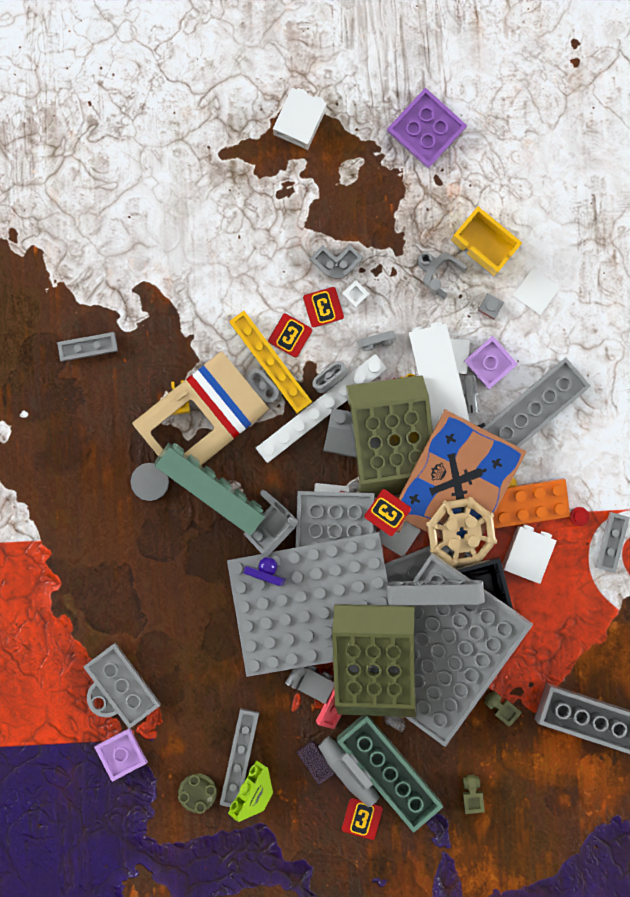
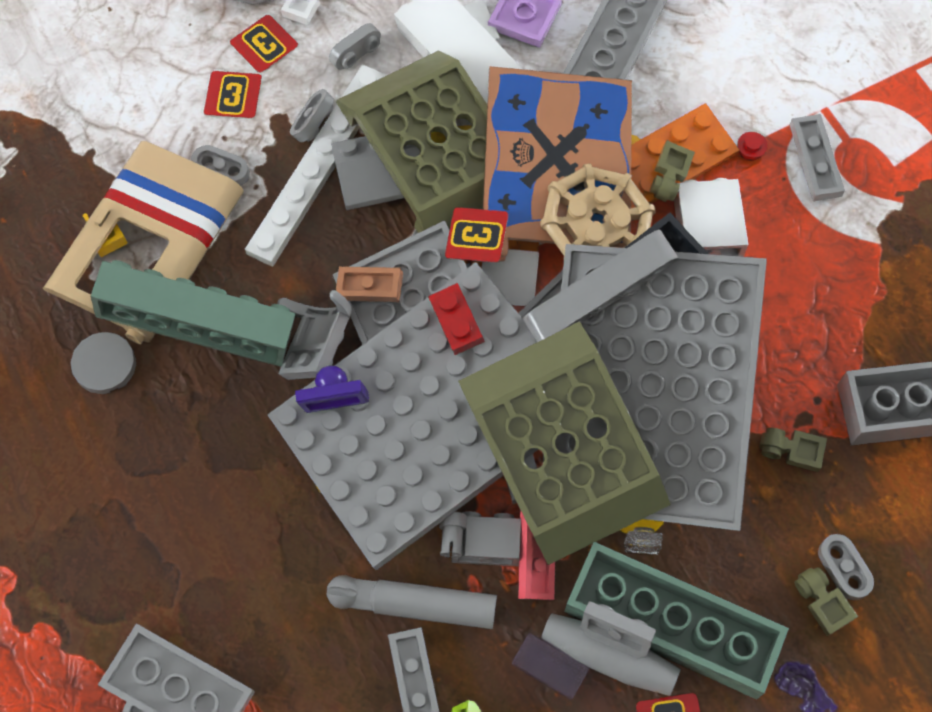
camera: 20 degrees left, 20 degrees down
yellow plate [229,311,312,414] -> none
light grey axle [464,375,480,413] -> none
none -> light grey piece [326,575,497,629]
none -> nougat plate [336,267,403,302]
none -> red plate [428,283,485,355]
none -> olive plate [650,140,695,202]
none -> light grey plate [818,534,874,600]

